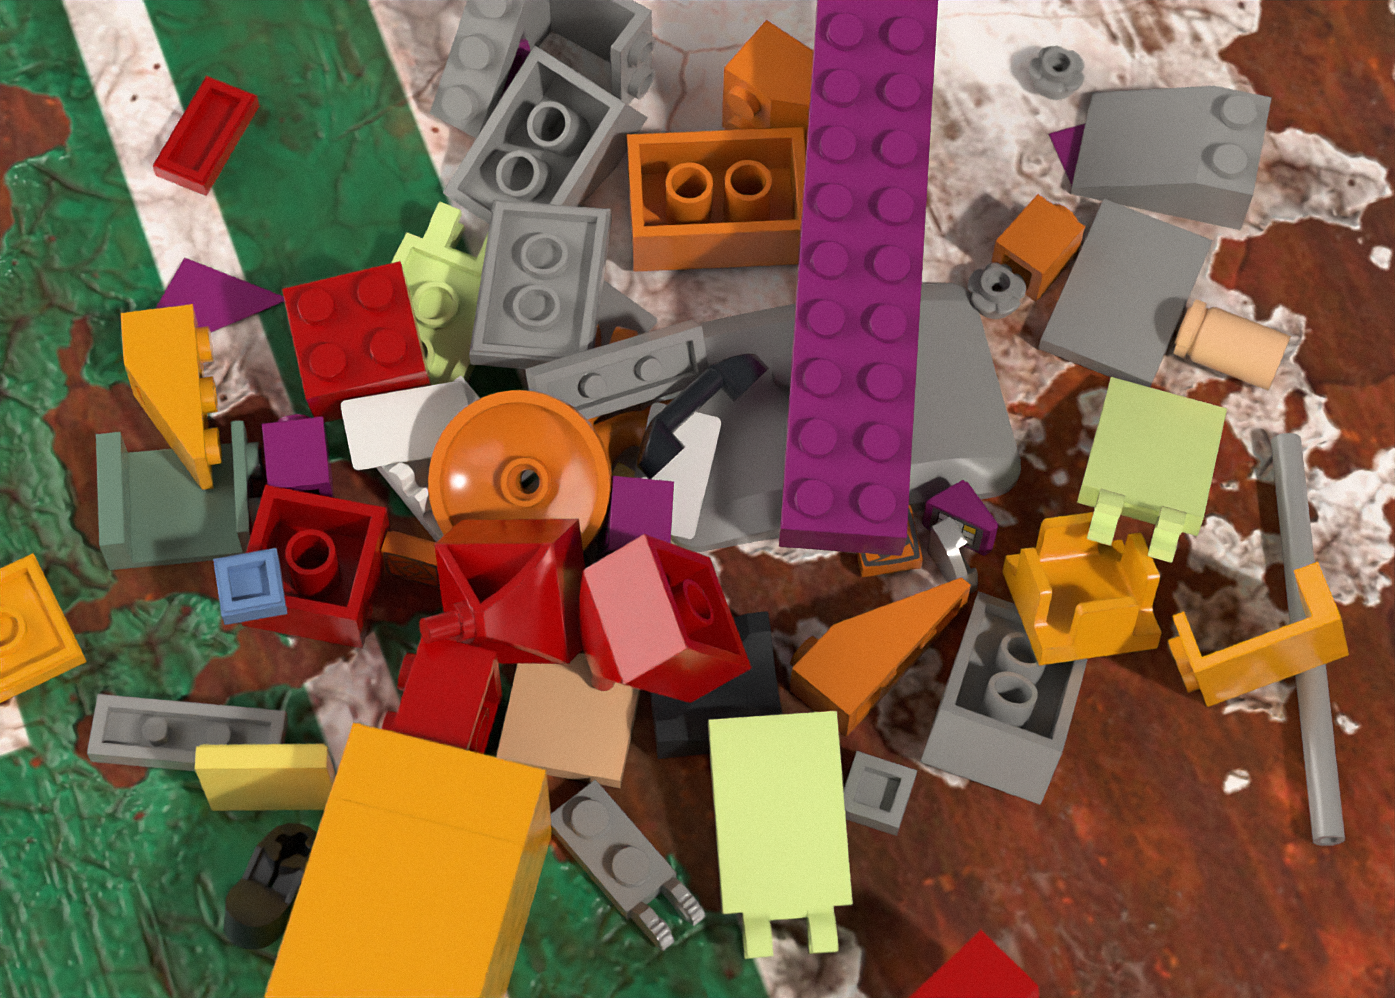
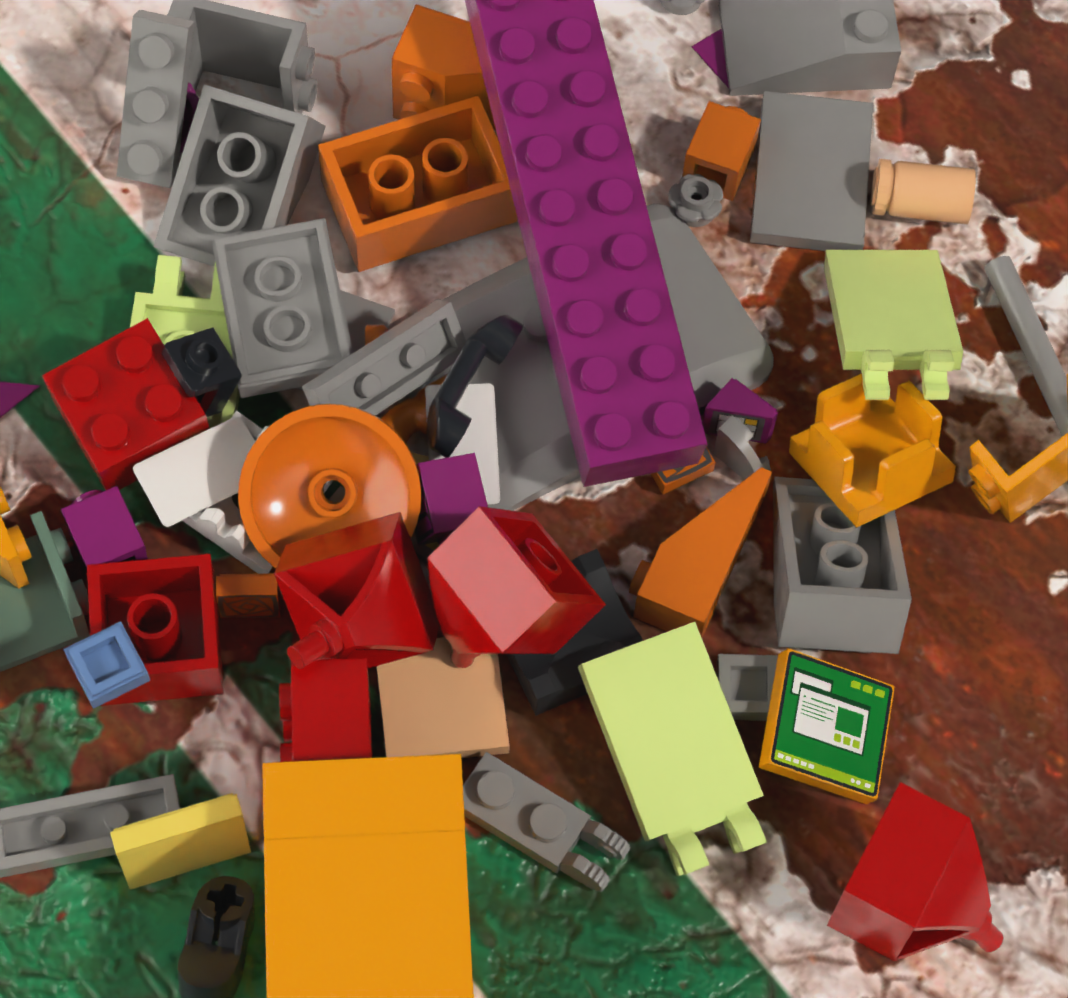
camera: 20 degrees left, 0 degrees up
none -> black bracket [162,327,242,417]
none -> tile [759,648,895,804]

